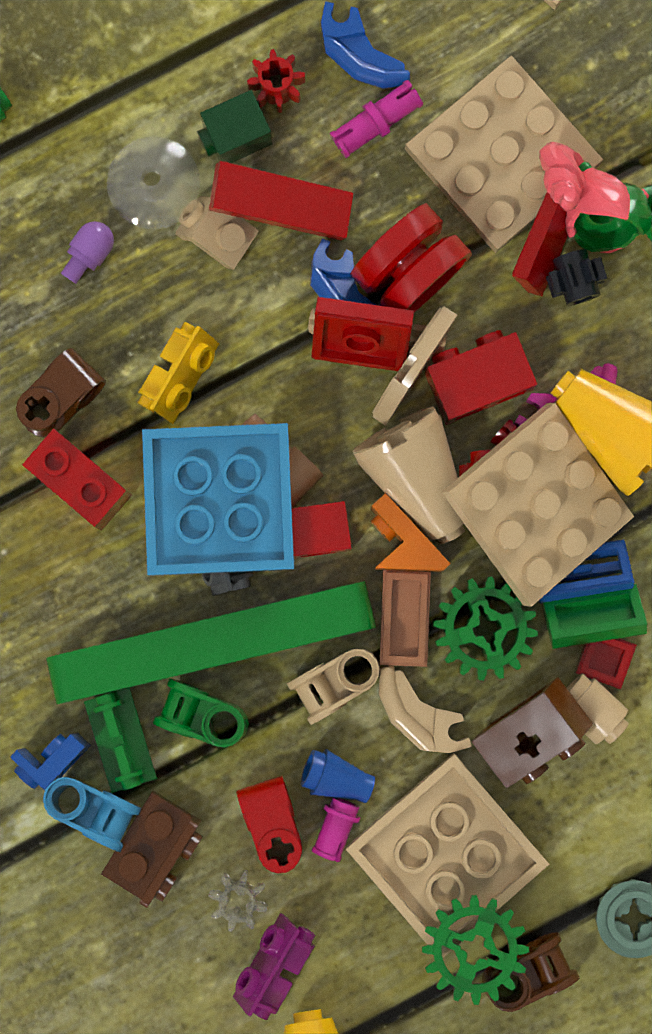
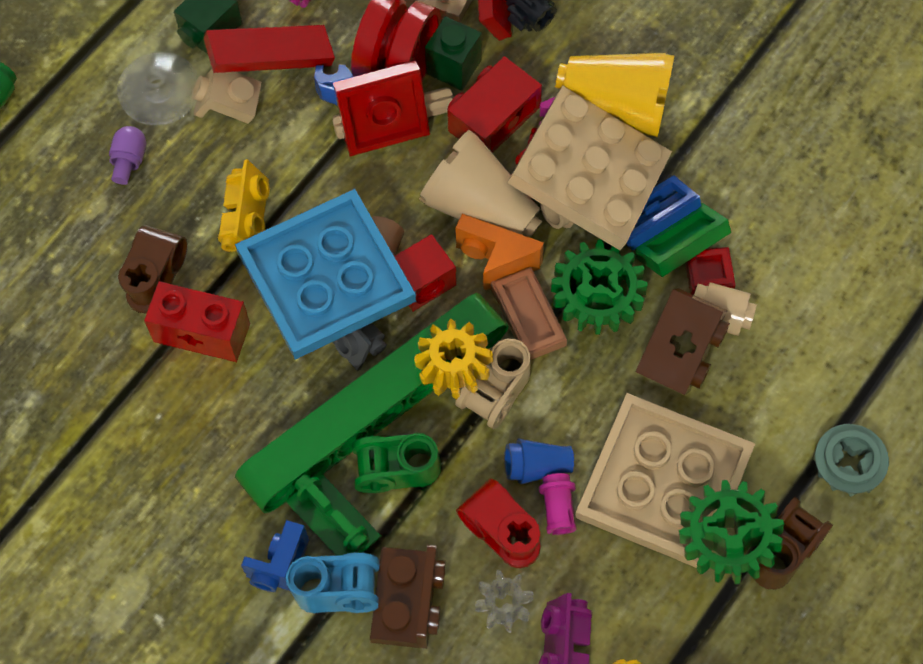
camera: 25 degrees left, 20 degrees down
tan tile [372,306,457,426] -> none
tan piece [379,665,472,753] -> none
none -> yellow gear [414,318,493,400]
none -> dark green brick [425,16,482,91]

